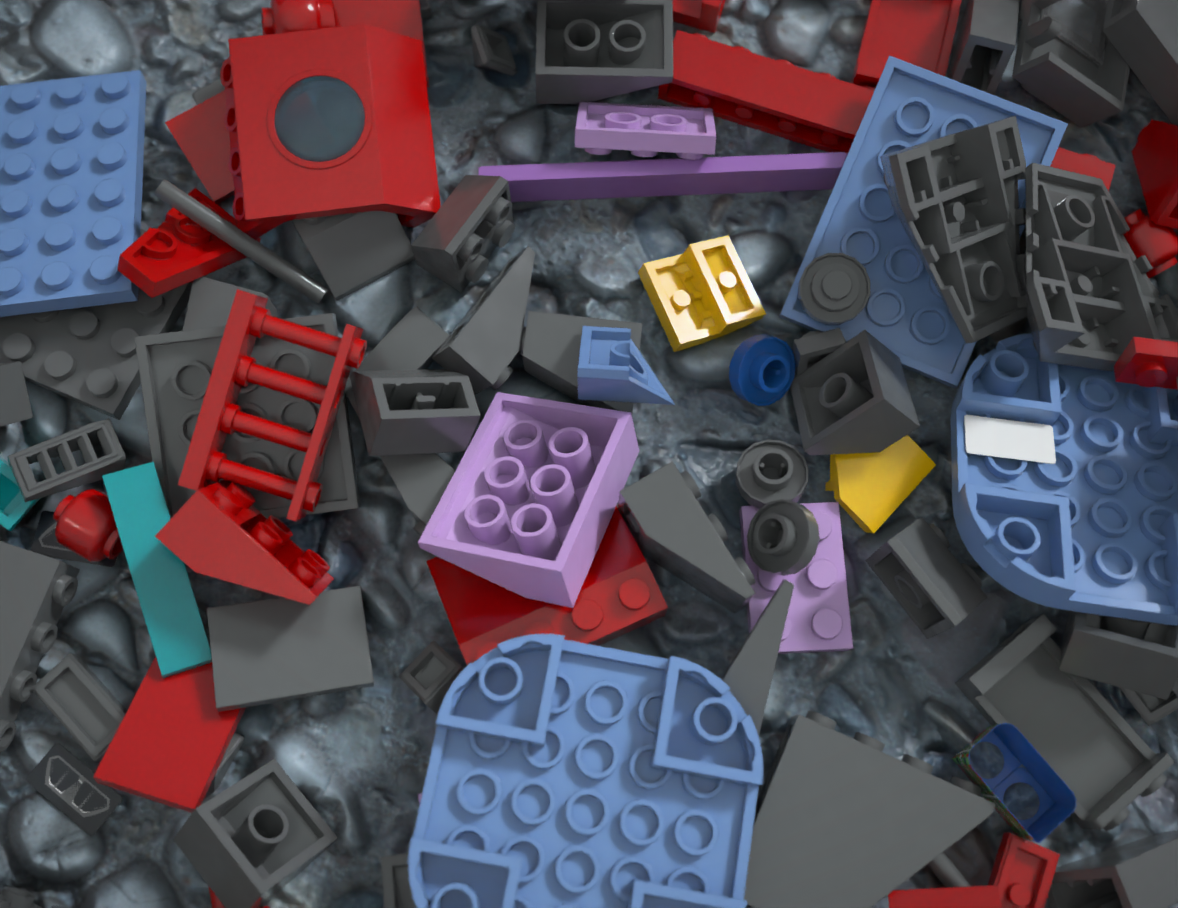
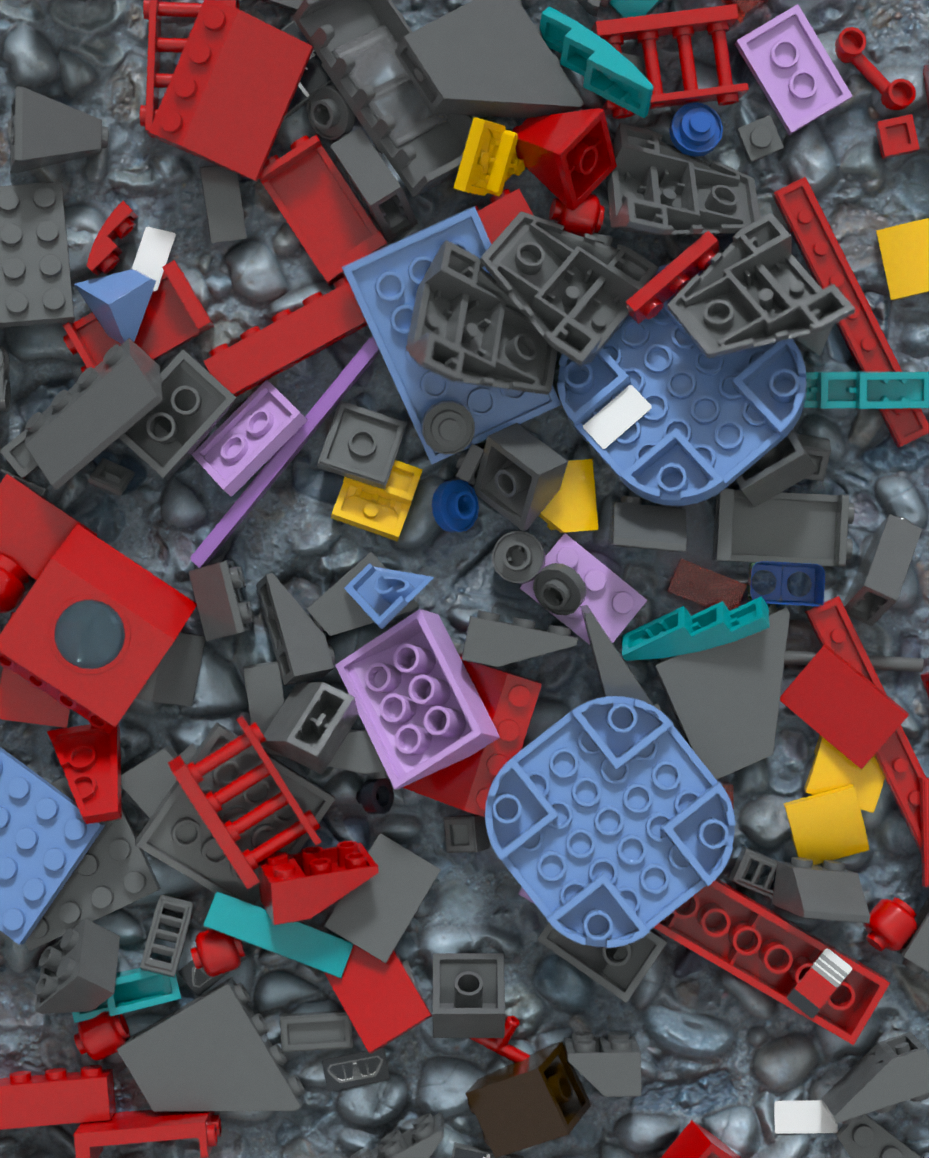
camera: 55 degrees left, 15 degrees up
dark grey bar [154,179,328,304] -> none
none -> dark grey tile [317,400,408,490]
none -> black tile [356,778,394,814]
none -> yellow slope [453,117,525,197]
none -> teal slope [622,596,770,661]
none -> clear red tile [667,558,747,611]

